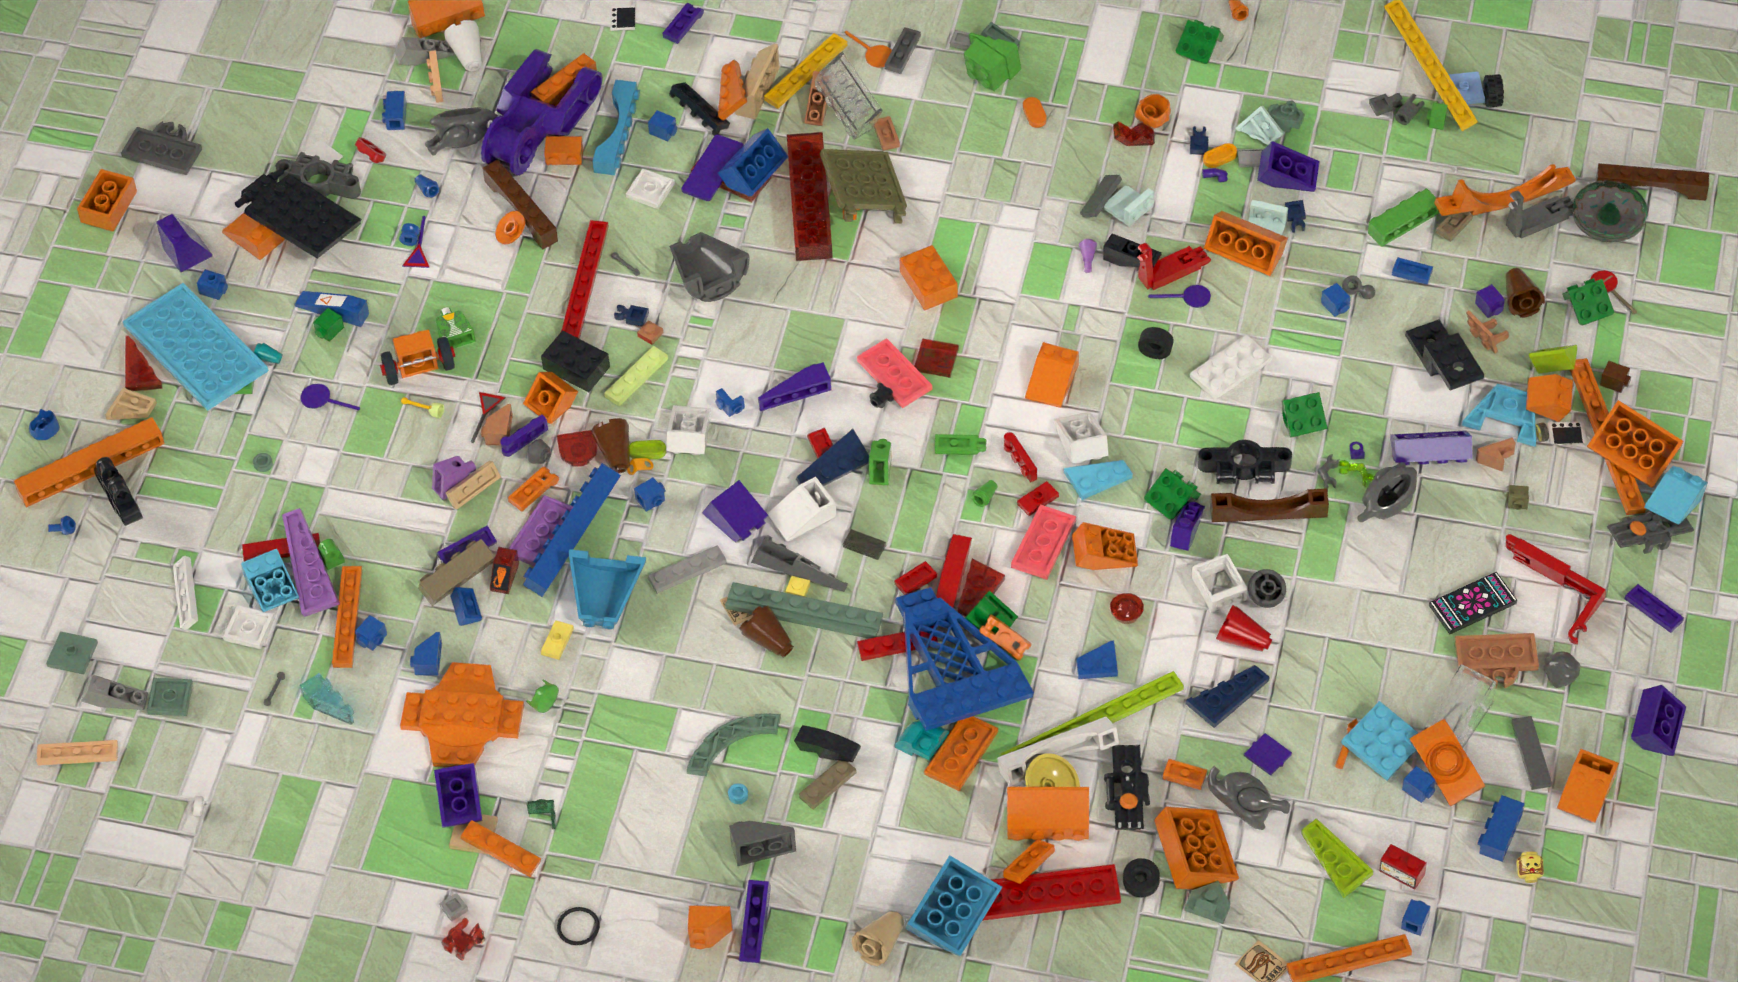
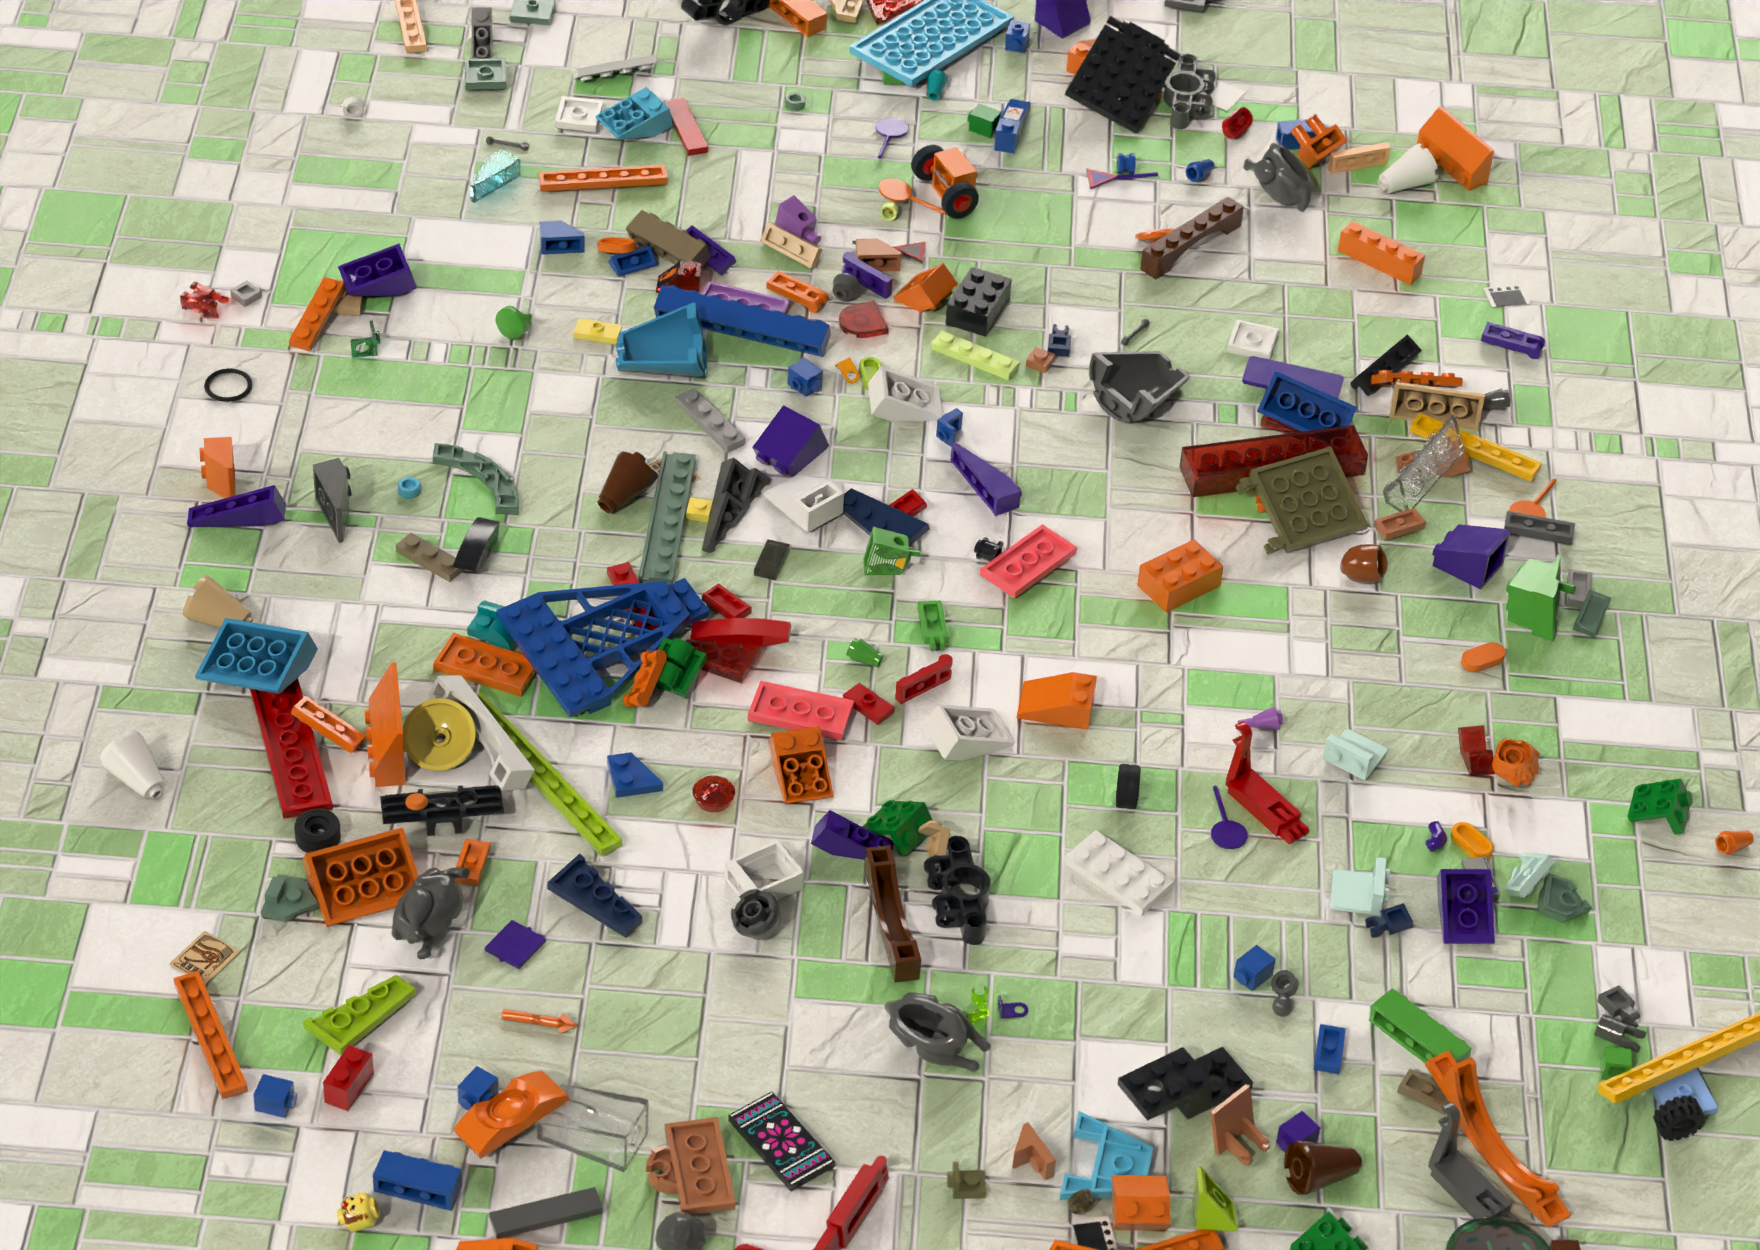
camera: 75 degrees right, 10 degrees down
medium lavender wing [282,508,340,617] -> none
bright green leg [318,539,345,570] -> none
blue brick [355,615,387,651] -> none
light grey slope [395,37,455,66] -> none
orange plate [400,662,524,767] -> none
bright green torso [436,307,476,348] -> none
dark purple arm [481,49,603,176] -> none
orange brick [544,136,583,165] -> none
red plate [561,220,609,339] -> none
dark azure arch [592,80,640,175] -> none
reddish brown cone [592,418,630,473] -> none
blue brick [648,110,677,142] -> none
clear red tile [914,339,959,378] -> none
medium azure wing [1064,460,1133,500] -> none
dark grey tile [1080,175,1122,217] -> none
black slope [1103,233,1162,268] -> none
dark blue plate [1190,126,1208,155] -> none
orange slope [1204,211,1288,276] -> none
red cone [1216,605,1273,652] -> none
green plate [1282,392,1328,438] -> none
dark grey arm [1317,454,1340,491] -> none
medium azure plate [1341,701,1418,781] -> none
slope [1390,430,1473,465] -> none
none -> orange tile [597,237,637,254]
none -> piece [879,178,946,214]
none -> tan bracket [918,821,950,860]
none -> orange brick [1290,114,1348,169]
none -> dark orange piece [1340,544,1388,583]
none -> dark purple slope [1432,524,1511,590]
none -> dark grey cone [1482,388,1510,410]

